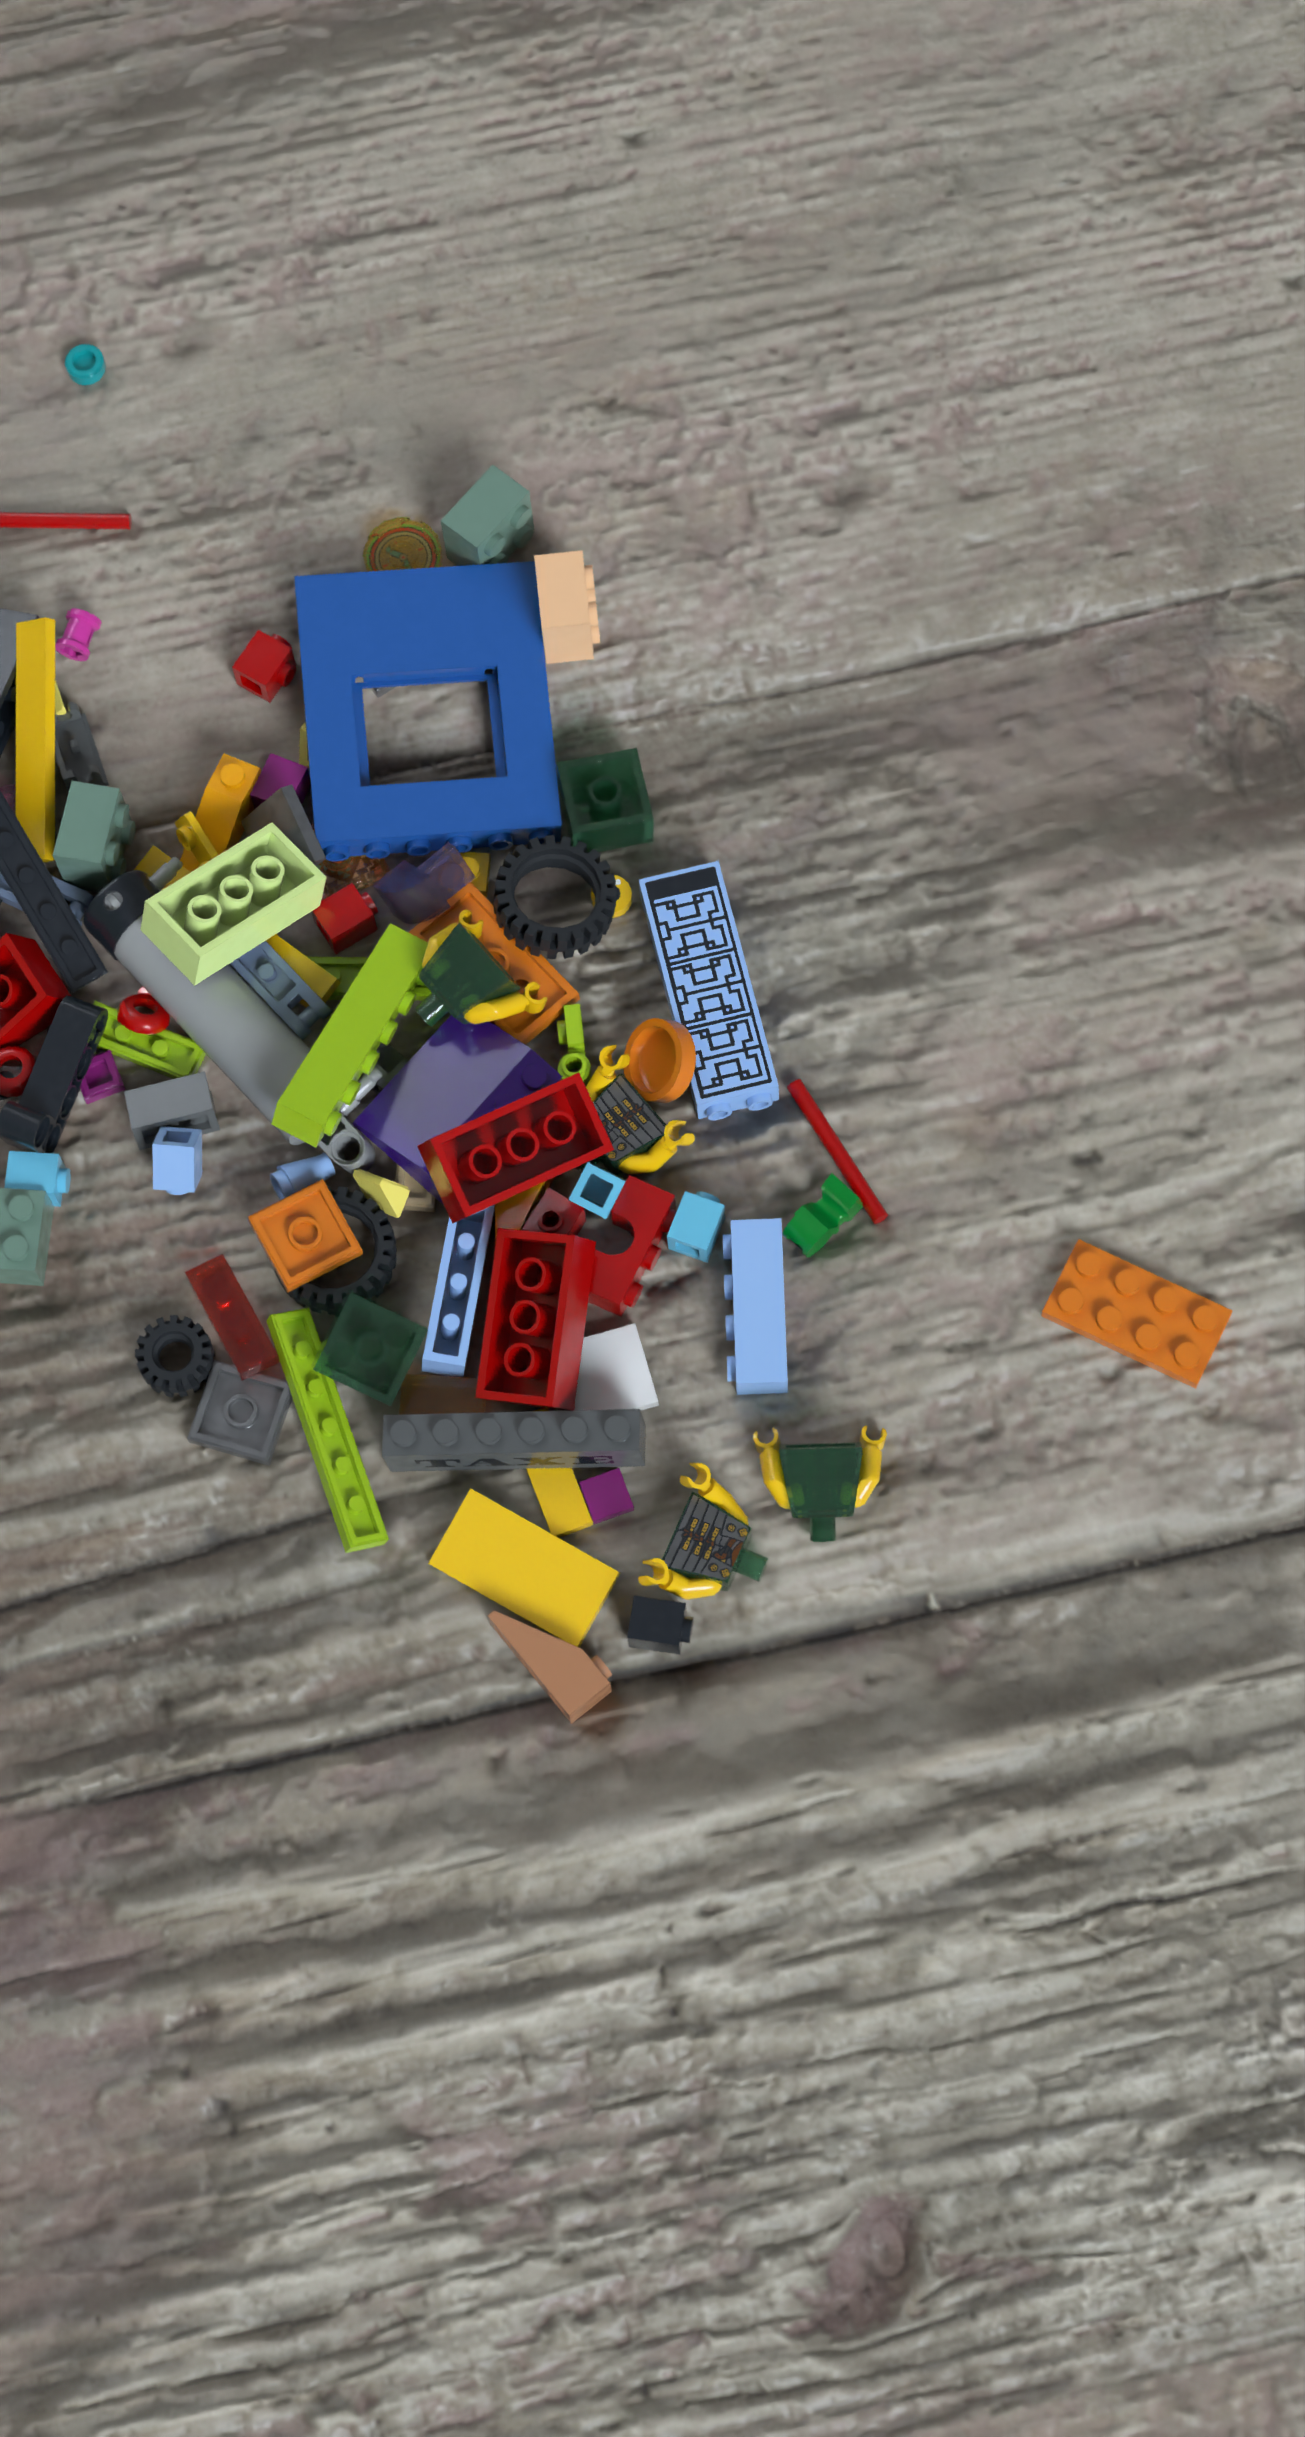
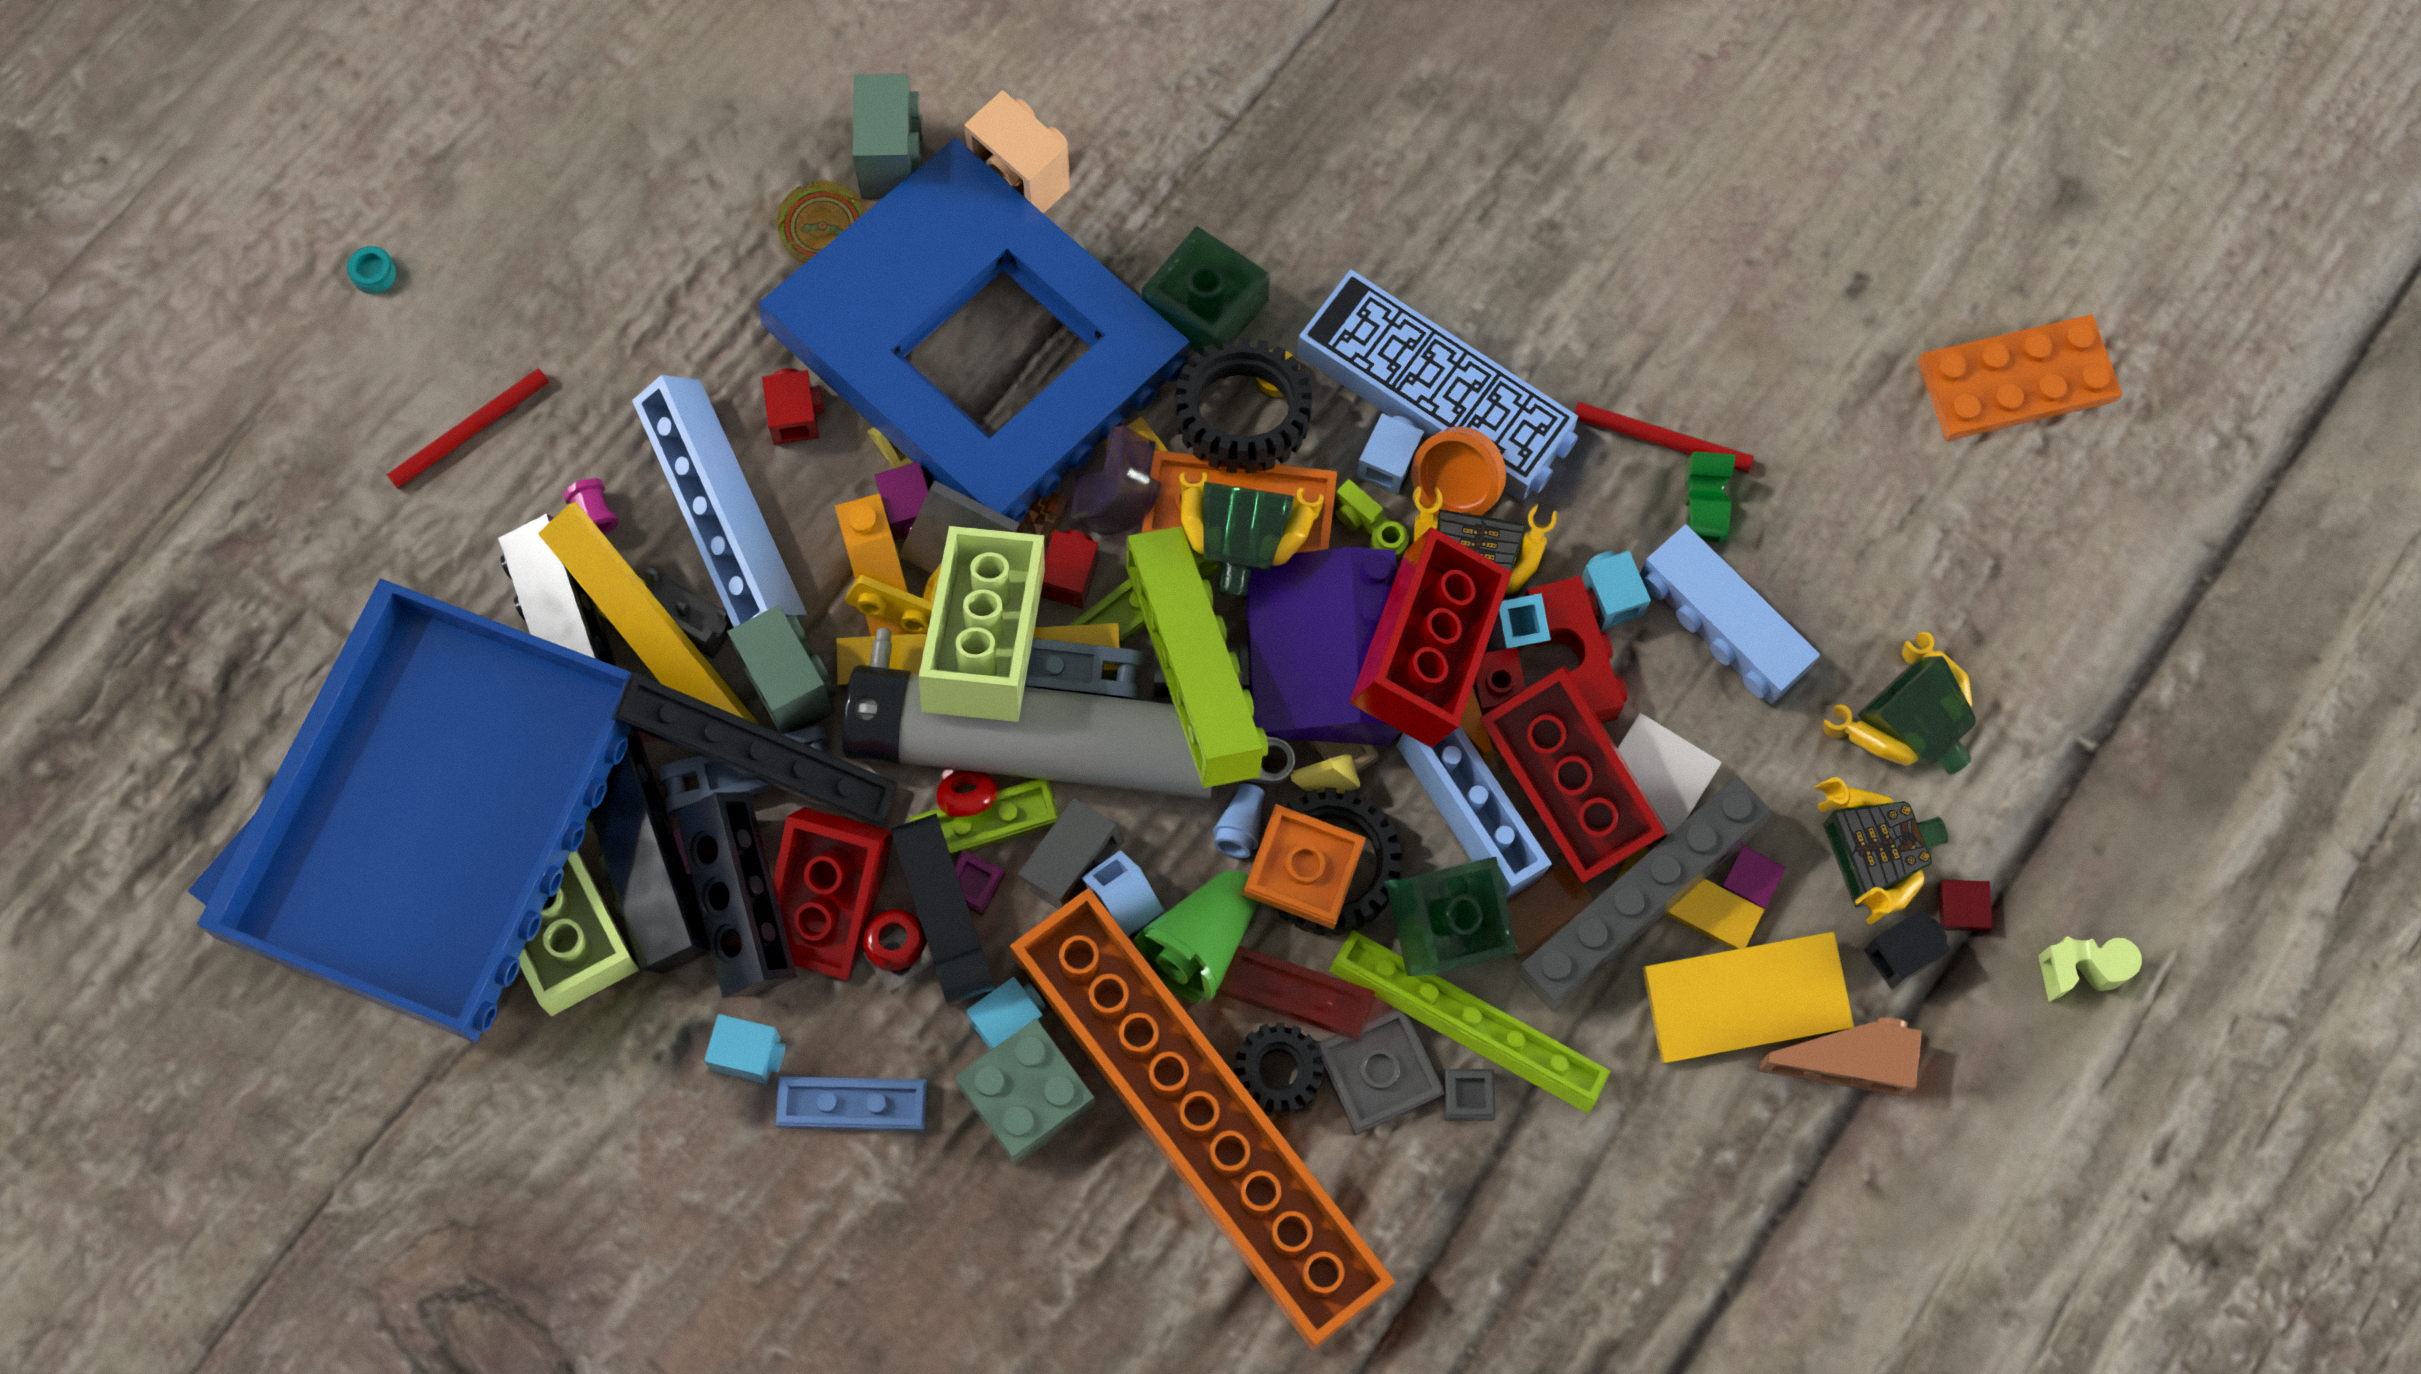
camera: 50 degrees left, 0 degrees up
none -> light blue brick [632,375,807,628]
none -> orange brick [1010,887,1395,1351]
none -> bright green cone [1133,870,1259,1004]
none -> light blue brick [1357,413,1424,495]
none -> dark grey tile [1444,1069,1495,1121]
none -> dark red tile [1938,880,1992,932]
none -> yellowish green leg [2038,936,2142,1002]

